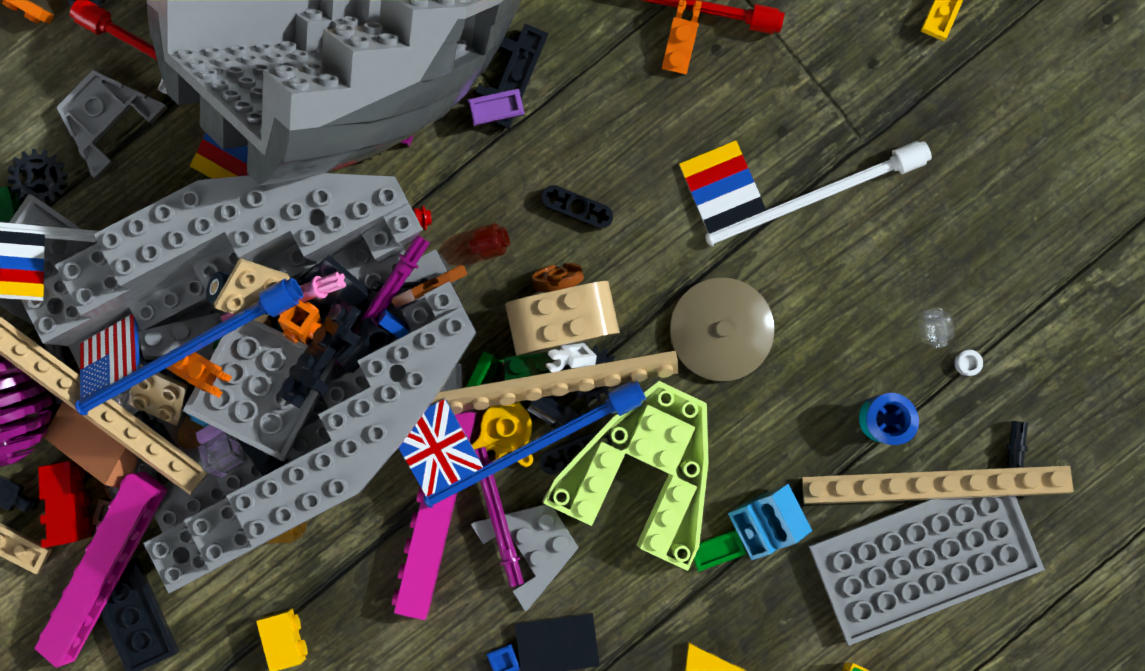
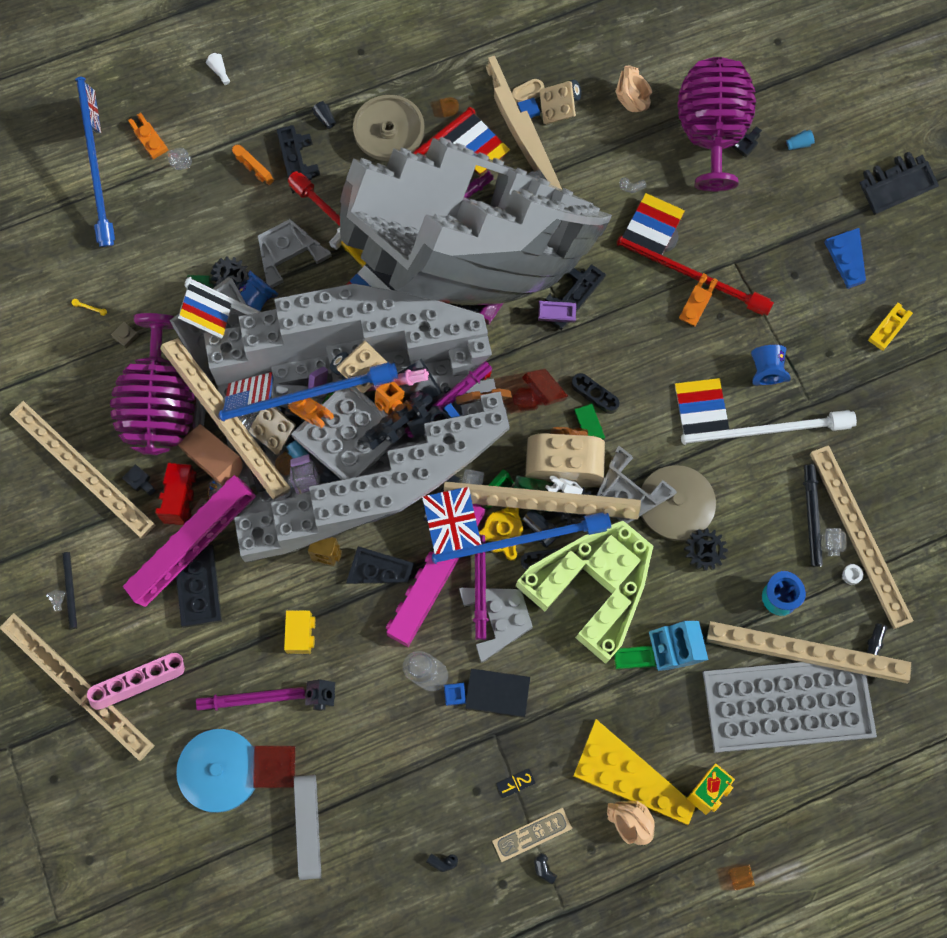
camera: 15 degrees right, 15 degrees down
none -> blue hat [239,271,279,311]
none -> medium lavender tile [308,366,328,389]
none -> black wing [346,546,414,584]
none -> clear piece [403,651,448,691]
none -> clear red tile [522,369,568,406]
none -> green tile [574,404,605,440]
none -> light grey wing [597,446,677,524]
none -> black gear [684,528,728,571]
none -> blue hat [751,345,791,386]
none -> black axle [803,464,823,567]
none -> tan plate [810,445,913,630]

